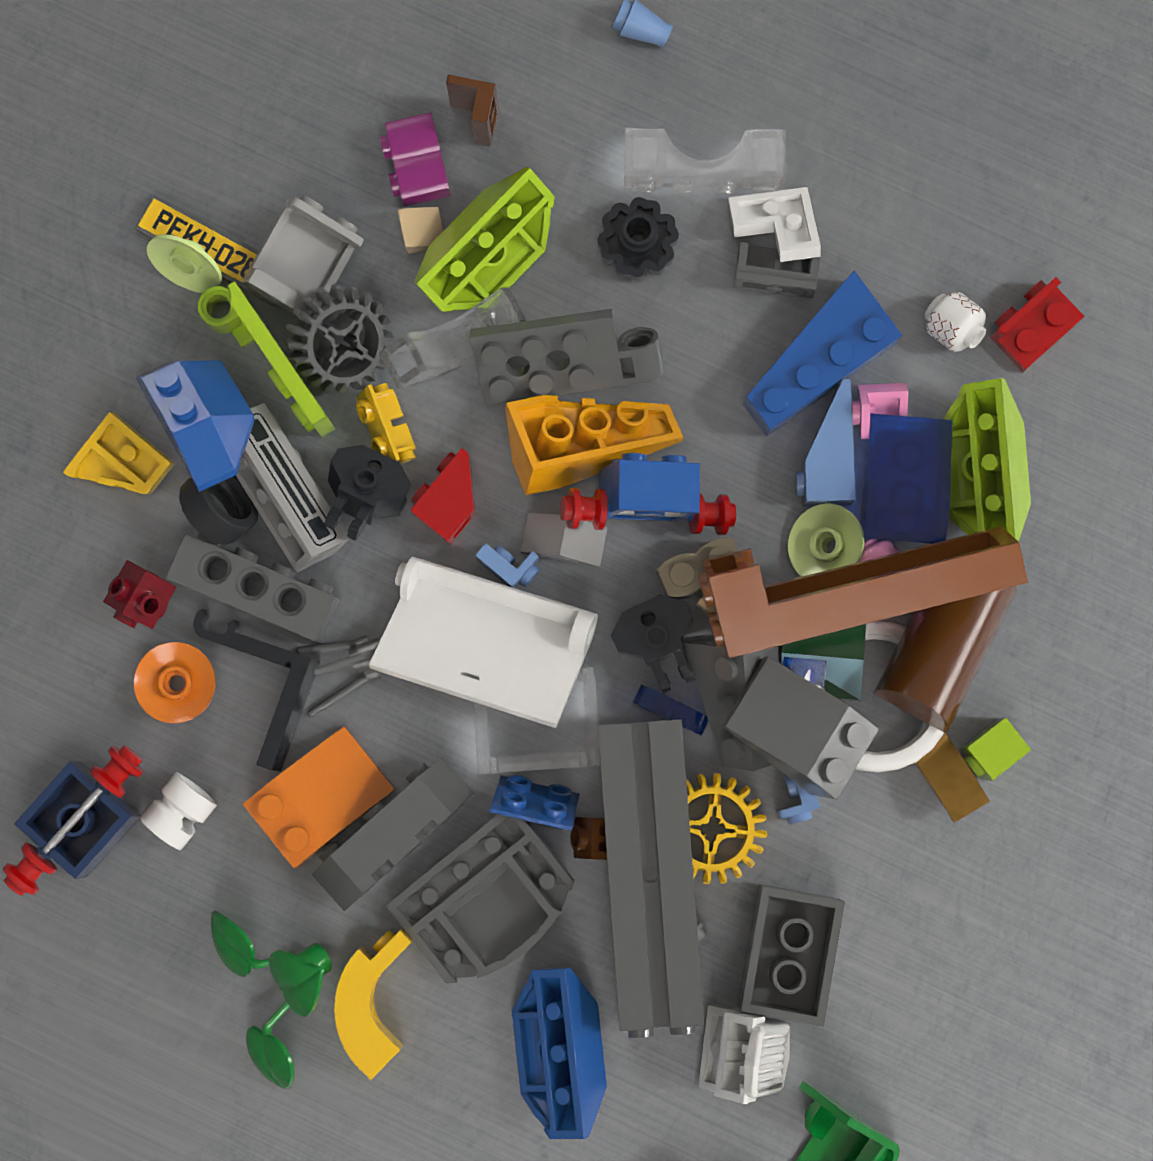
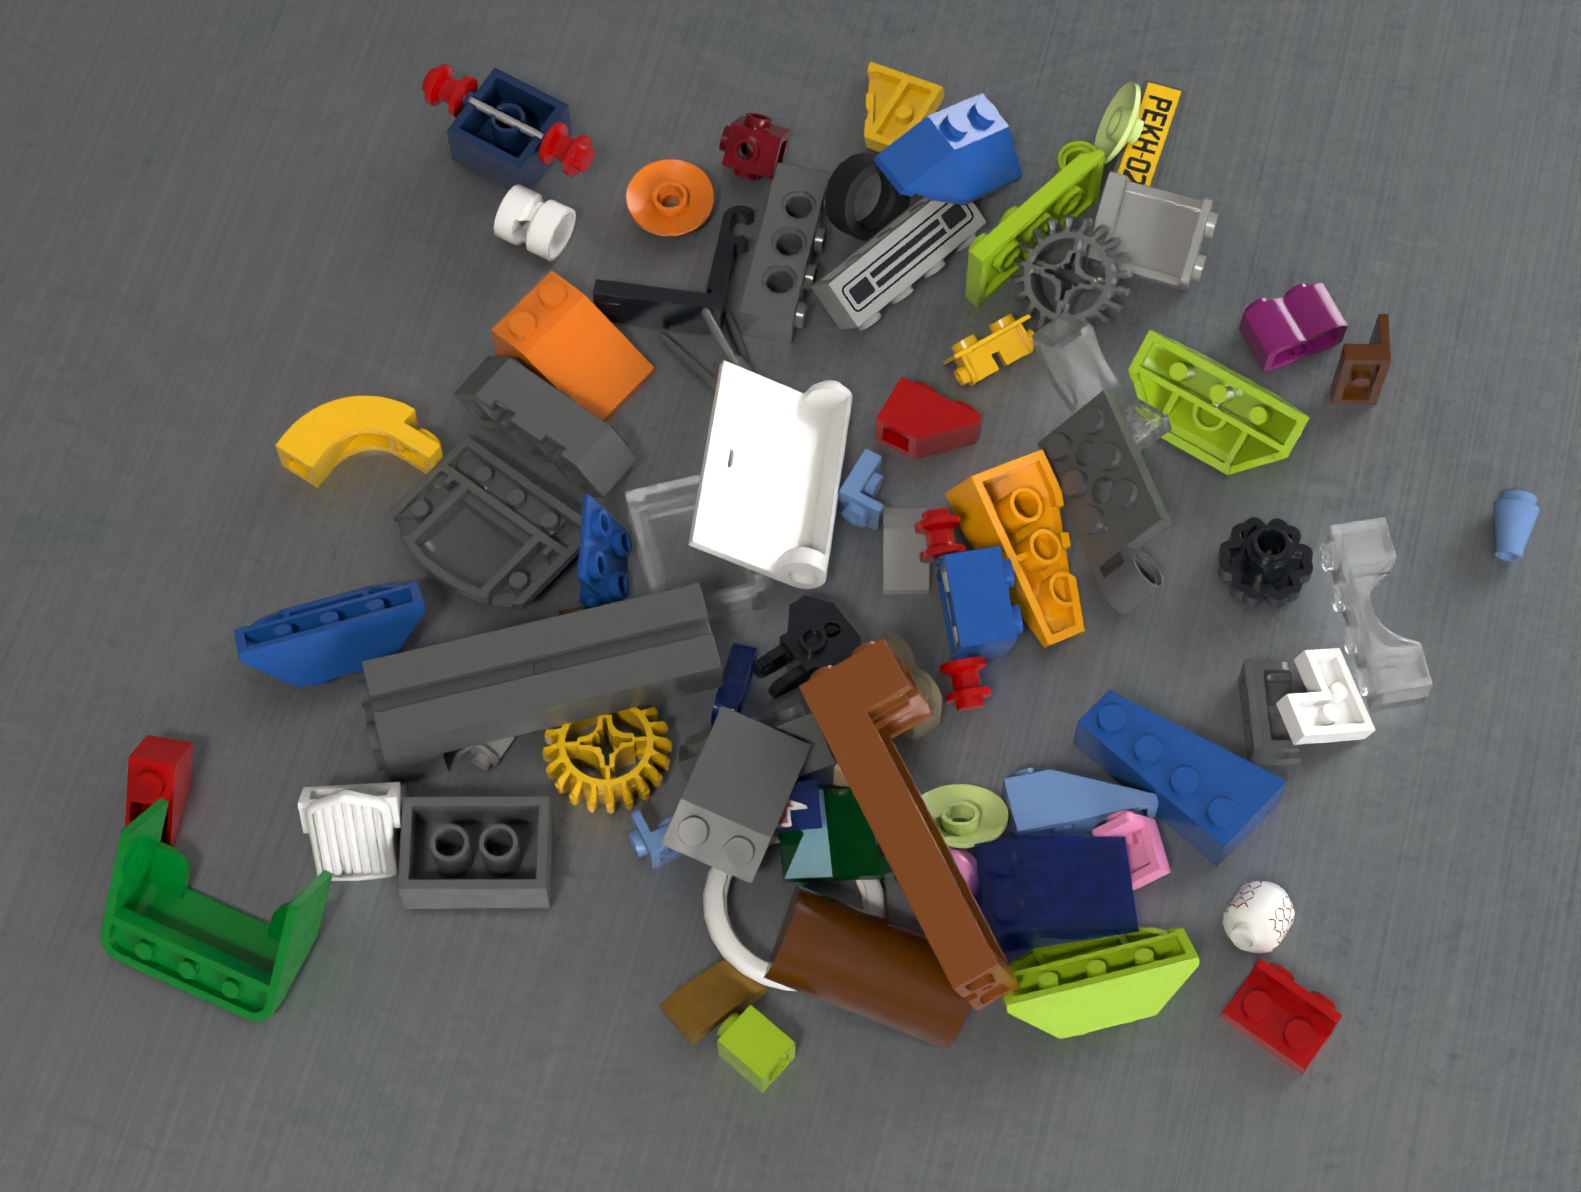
camera: 75 degrees right, 20 degrees down
green plant [211,910,332,1090] -> none
black hinge [324,445,411,541] -> none
tan slope [398,207,443,254] -> none

